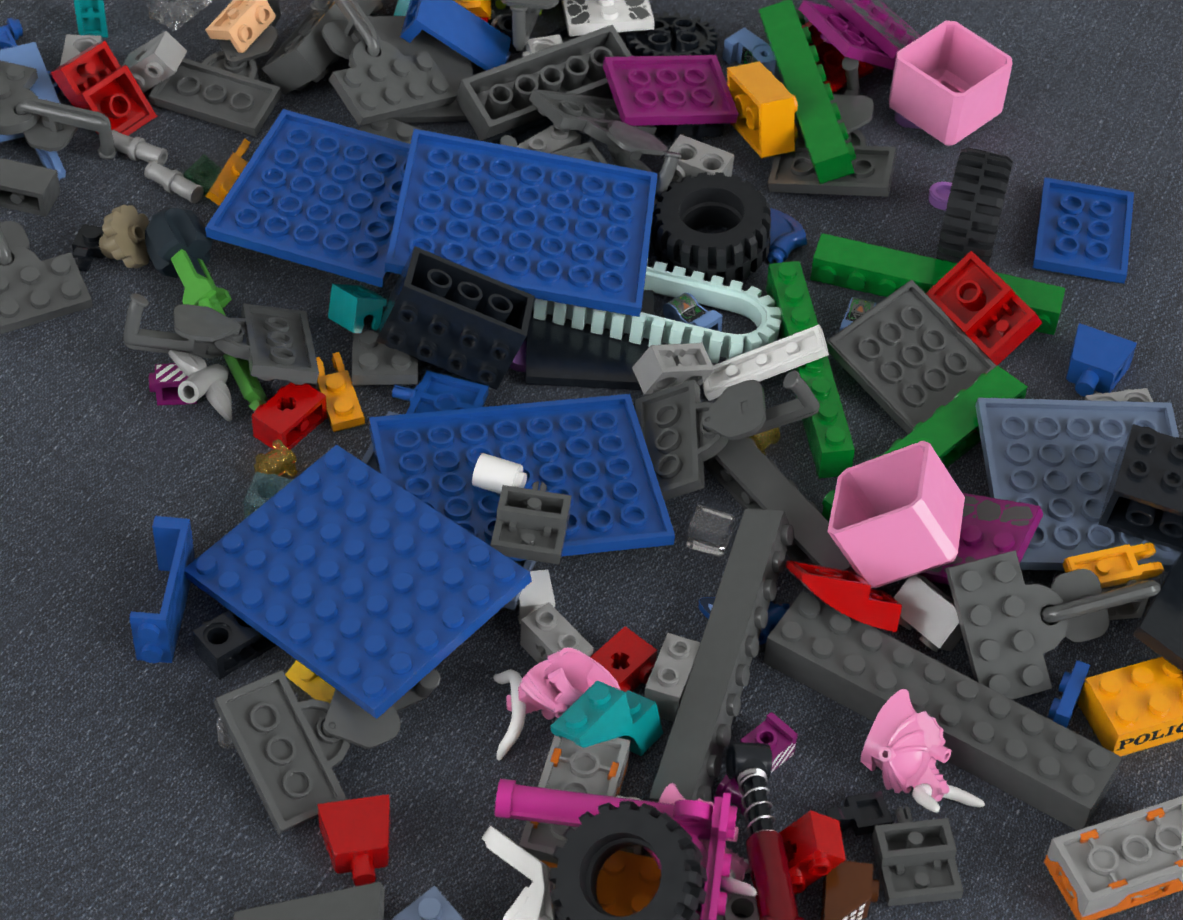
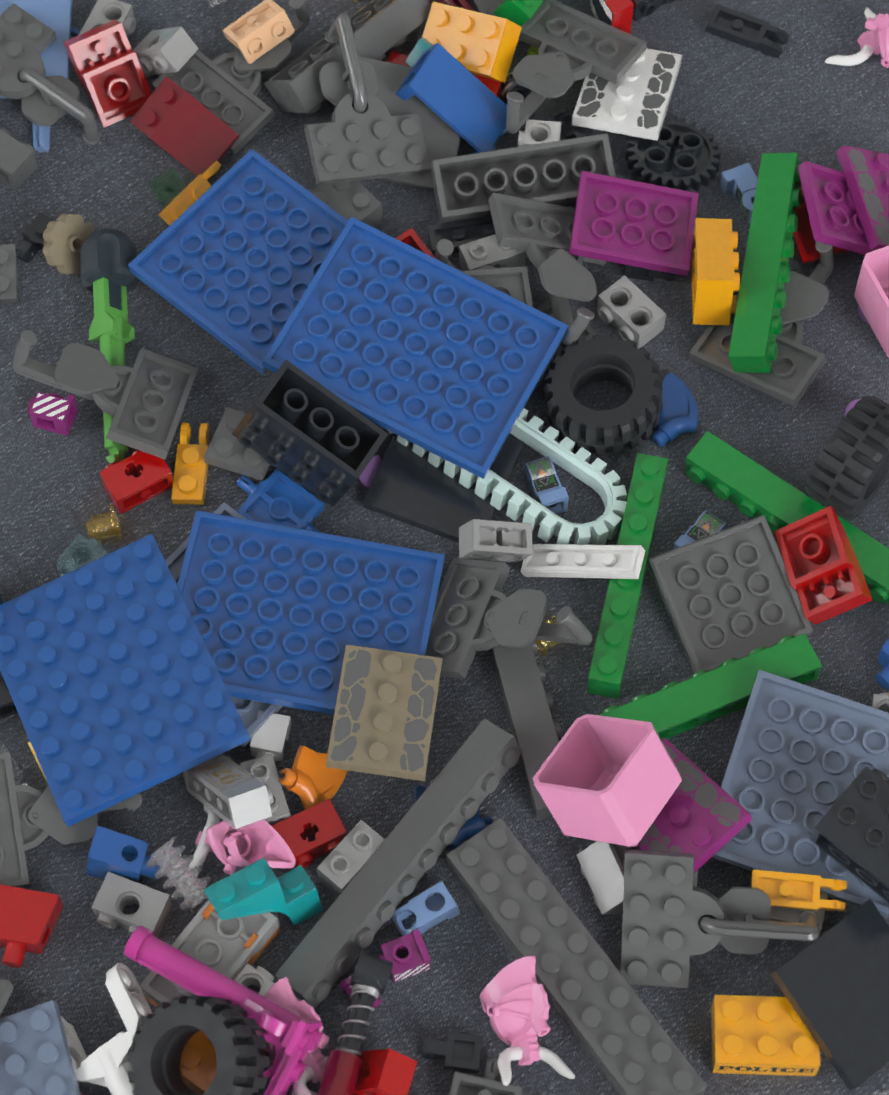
camera: 25 degrees right, 15 degrees up
light grey pin [112,130,168,166] -> none
light grey pin [144,160,204,204] -> none
light grey plant [168,350,232,422] -> none
teal hinge [328,284,387,333] -> none
white brick [472,453,527,494] -> none
dark grey plate [490,481,572,565] -> none
clear piece [686,504,735,557] -> none
red slope [786,560,902,632] -> none
blue plate [1047,660,1090,728] -> none
none -> blue torso [85,826,165,883]
none -> light grey brick [91,872,173,938]
none -> dark red slope [130,76,240,176]
none -> clear piece [146,835,211,911]
none -> light grey brick [183,753,273,830]
none -> orange arm [278,745,348,810]
none -> dark tan plate [326,644,443,781]
none -> medium blue leg [392,881,460,936]

